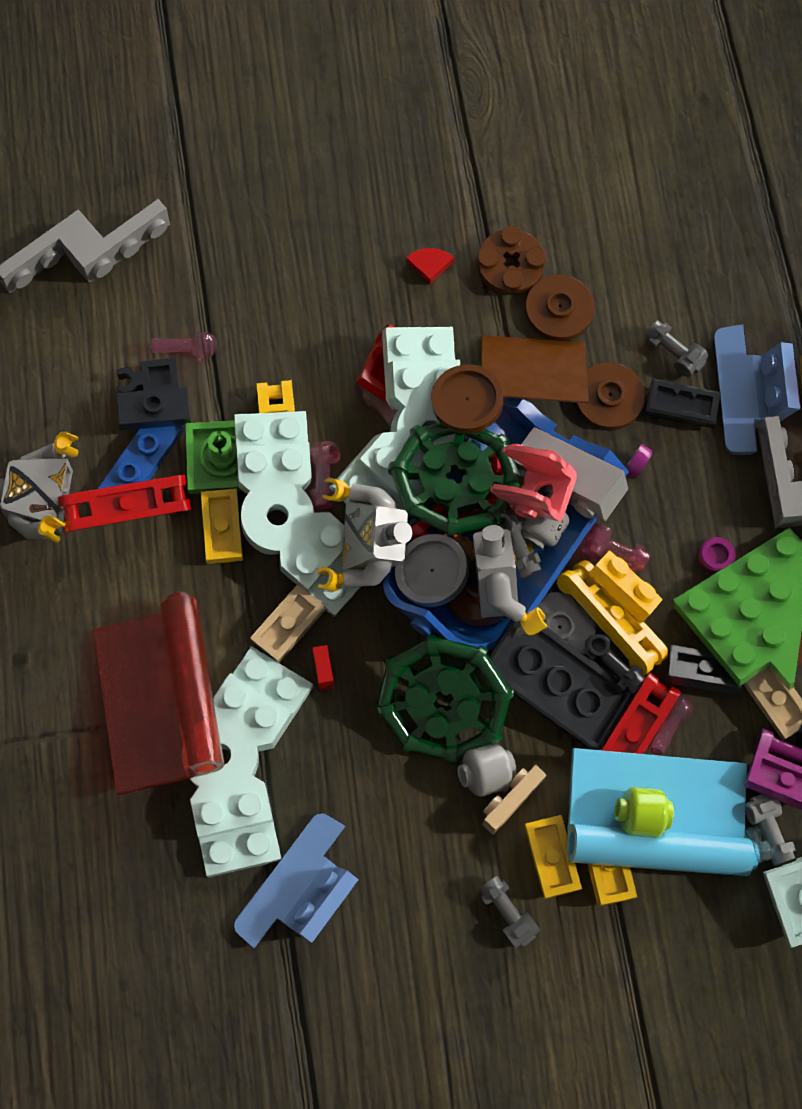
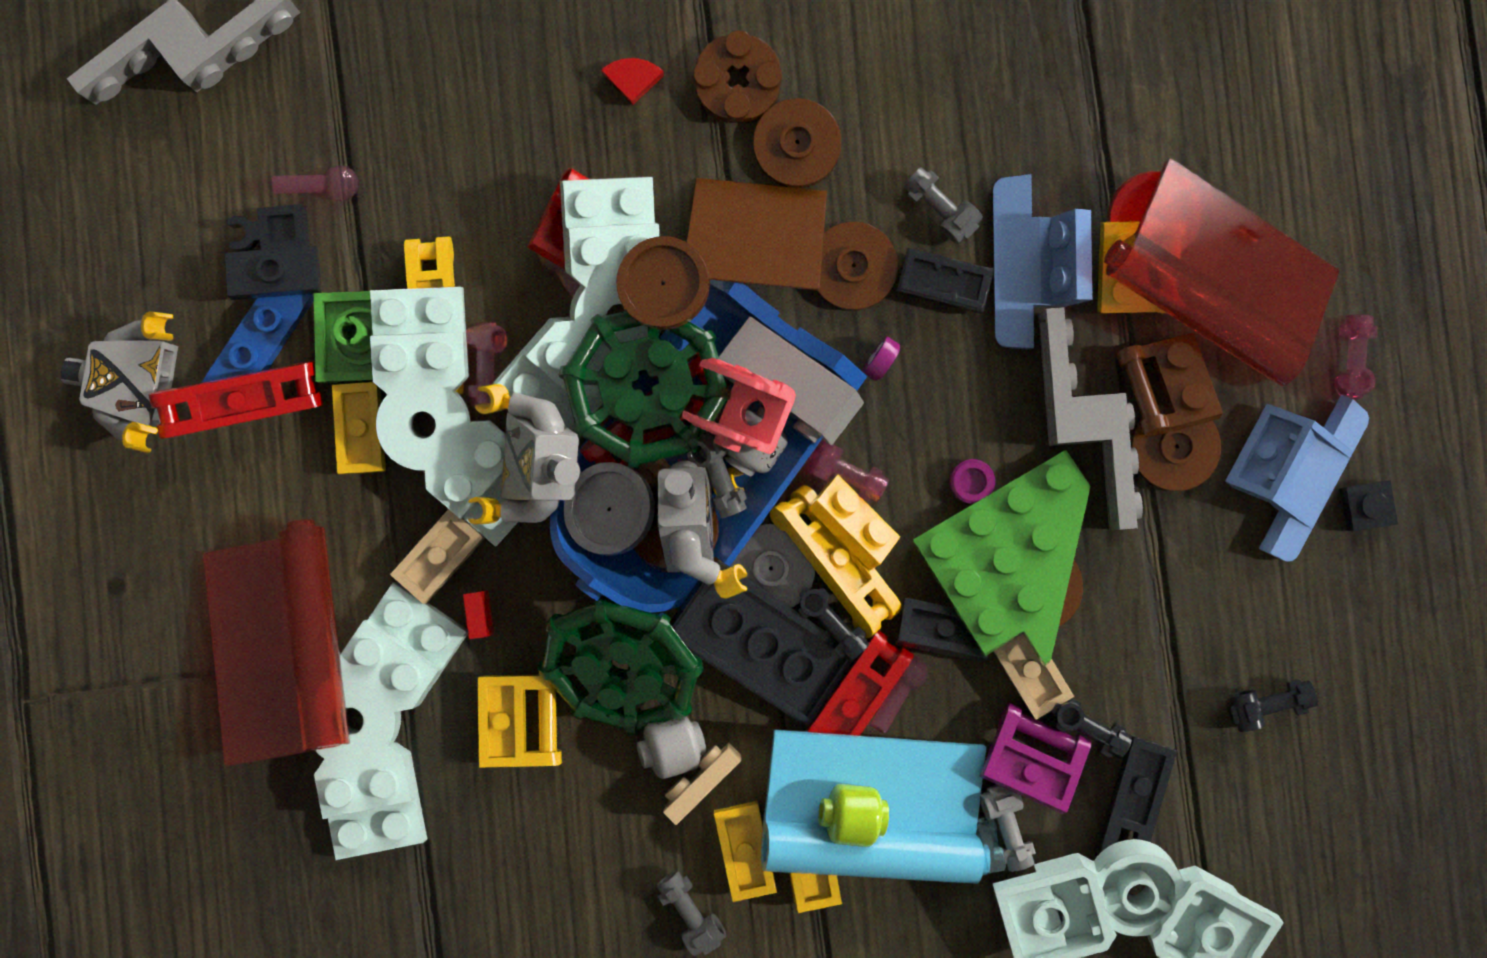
camera: 10 degrees right, 15 degrees up
medium blue plate [234,814,359,948] -> none
none -> yellow plate [478,674,562,768]

